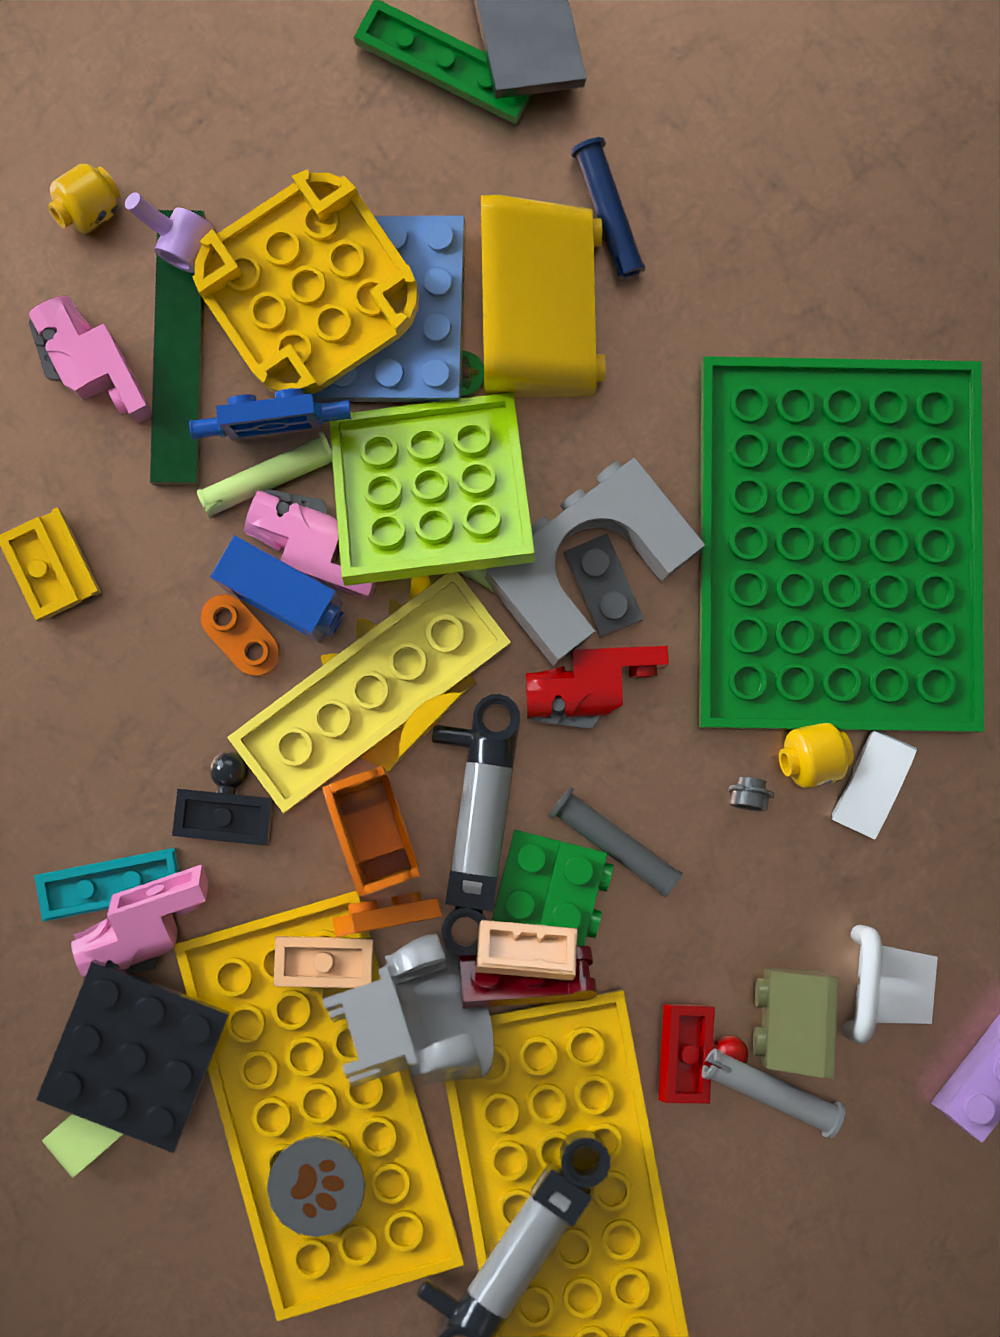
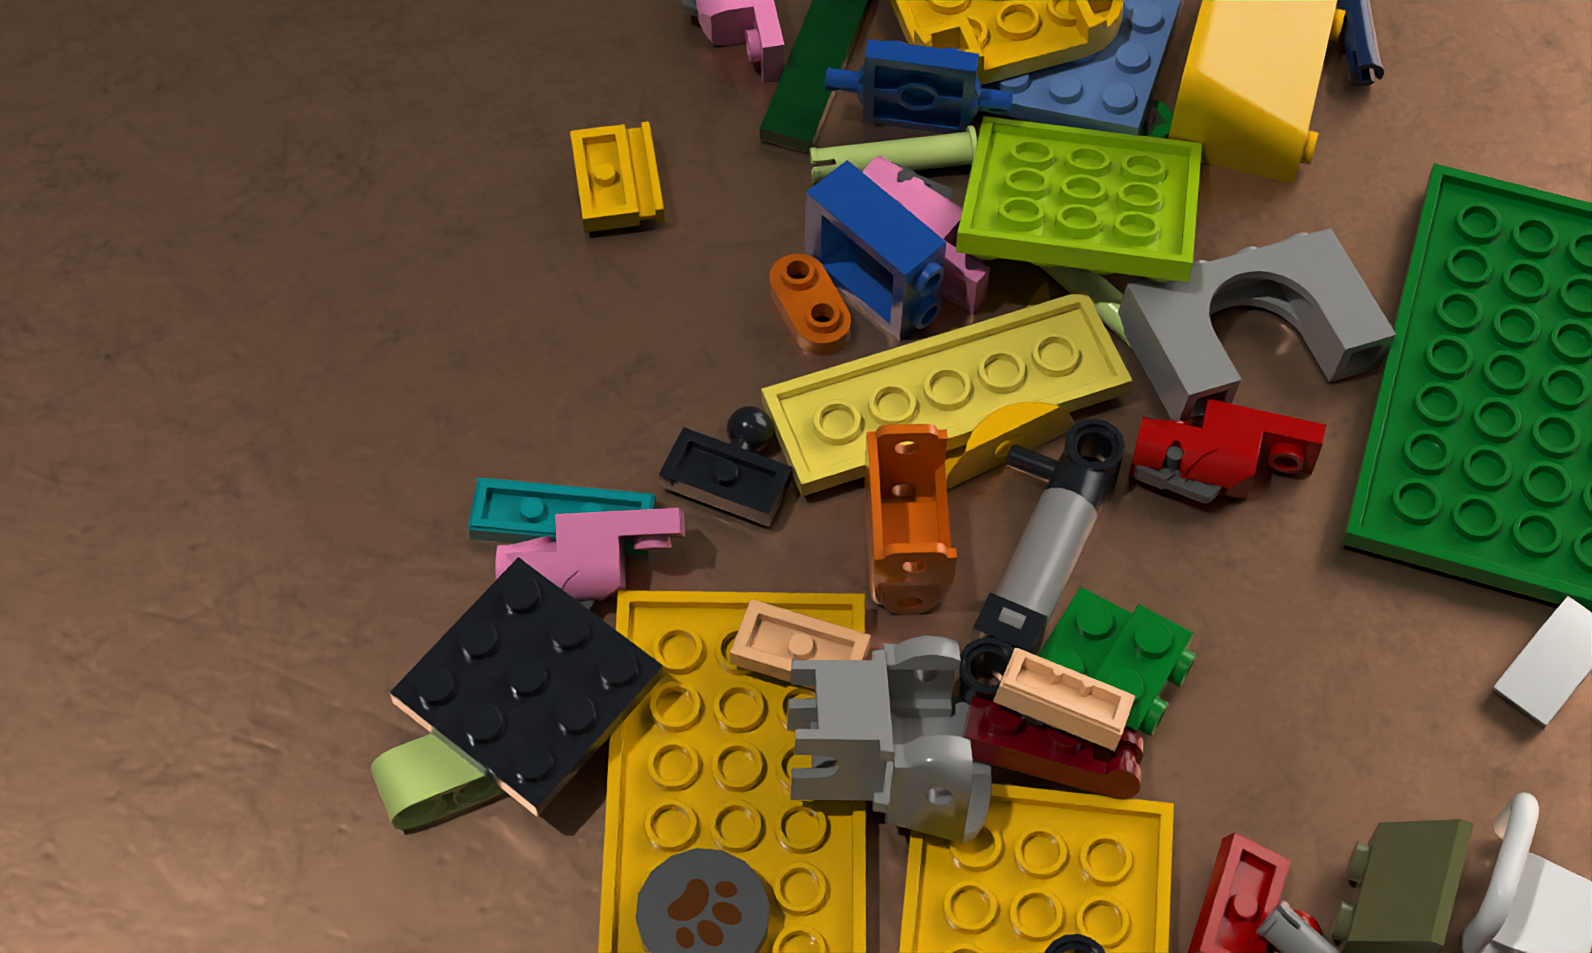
camera: 20 degrees right, 25 degrees down
orange plate [332,892,442,937] -> none
dark grey pin [548,786,683,897] -> none
dark grey plate [564,534,644,638] -> none
dark grey plate [728,777,774,812] -> none
yellow head [779,723,854,789] -> none

